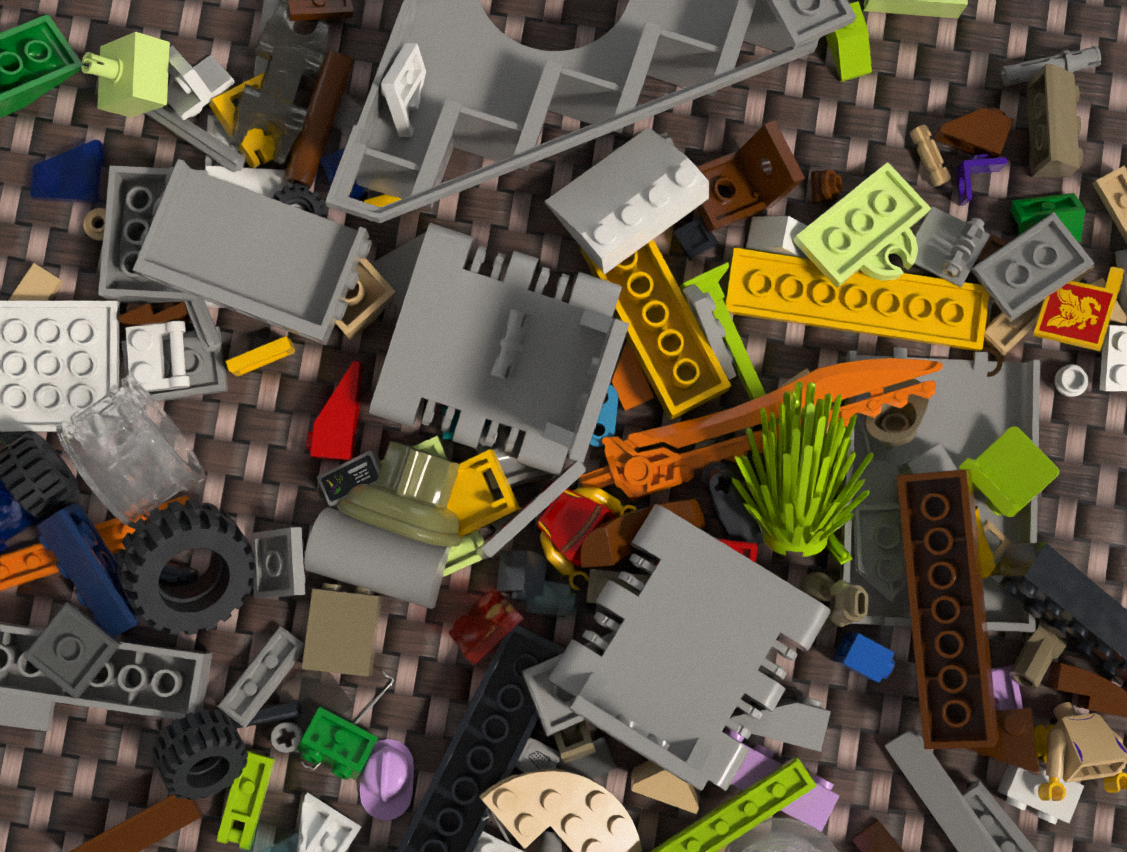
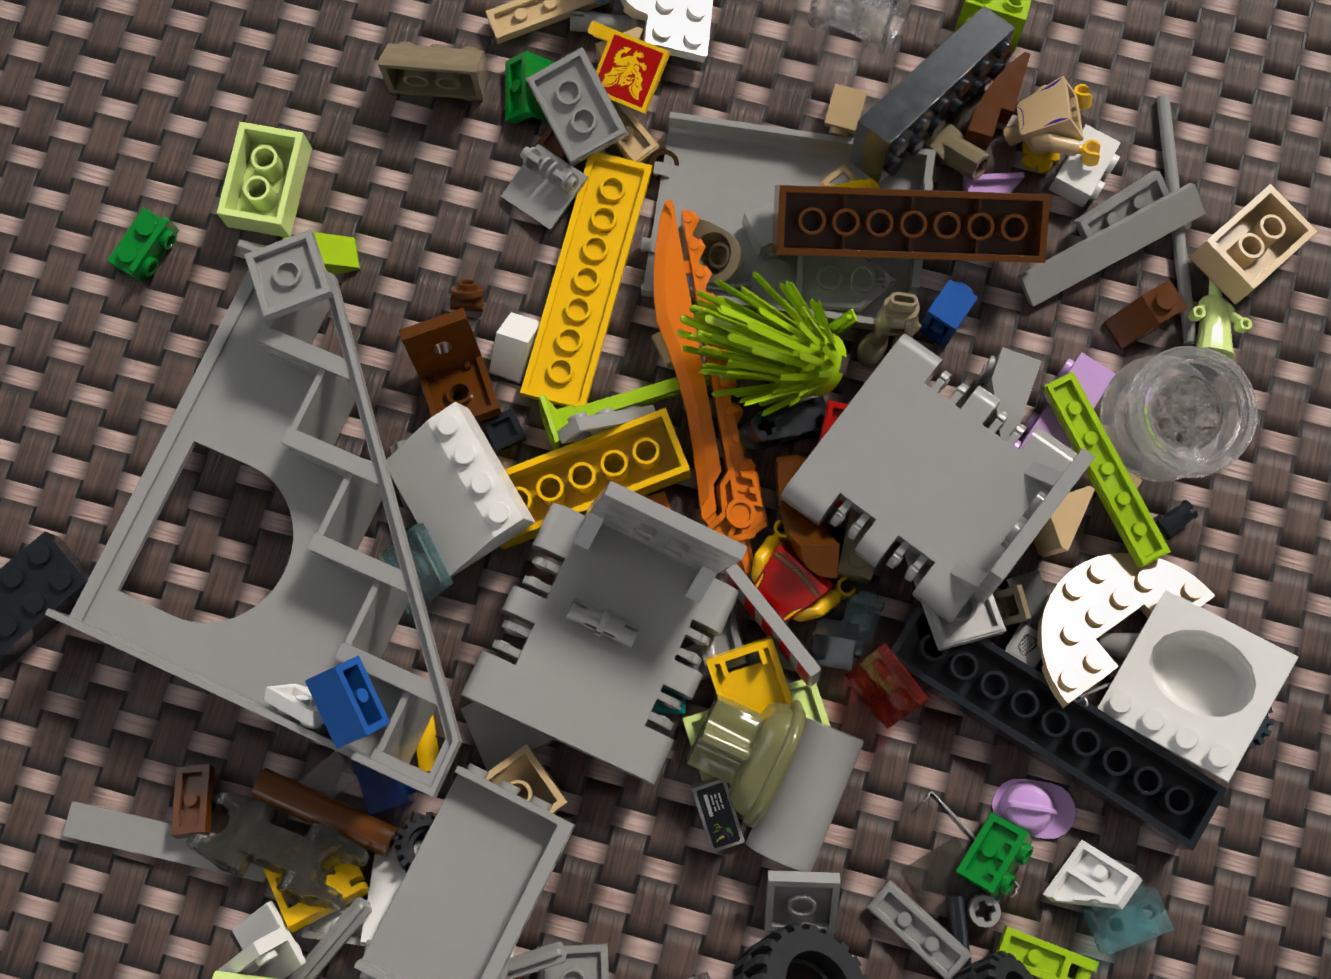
camera: 80 degrees left, 5 degrees down
yellow tile [225,336,296,377] -> none
dark tan brick [302,583,382,677] -> none
red slope [306,361,364,462] -> none
yellowish green plate [793,162,931,288] -> none
tan axle [910,125,951,187] -> none
reddish brown slope [932,107,1014,158] -> none
dark purple bracket [955,154,1007,206] -> none
lime bracket [959,426,1060,517] -> none
reddish brown wing [967,707,1040,775] -> none
light grey pin [1001,46,1101,87] -> none
white plate [1054,364,1088,397] -> none
none -> blue brick [305,655,390,749]
none -> clear light blue tile [379,523,453,614]
none -> tan slope [824,84,867,138]

